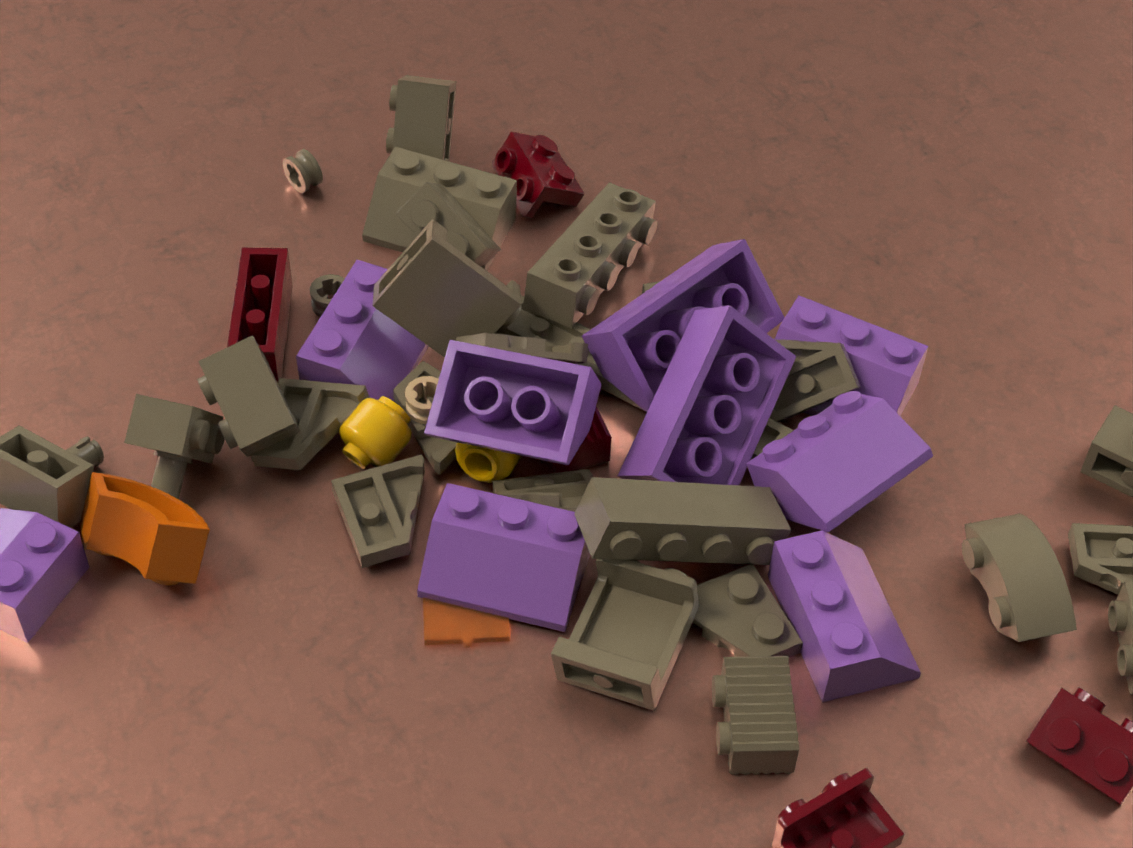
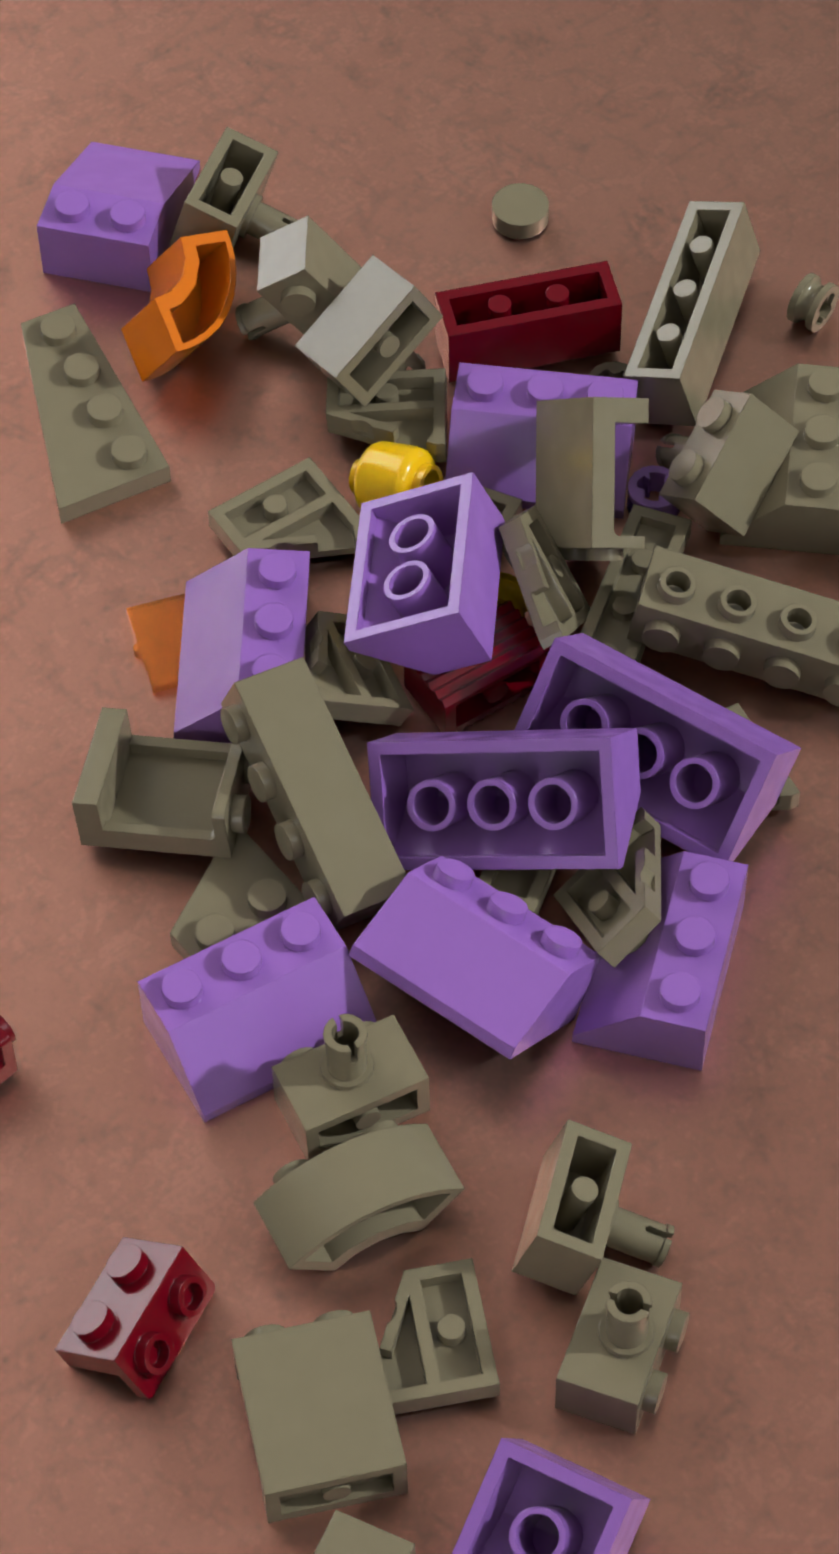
camera: 80 degrees right, 5 degrees up
dark tan brick [712,656,799,775] -> none
none -> dark tan wing [21,303,171,524]
none -> dark tan brick [272,1014,430,1160]
none -> dark tan tile [492,183,549,239]
none -> dark tan brick [512,1119,674,1295]
none -> dark tan brick [624,201,760,426]

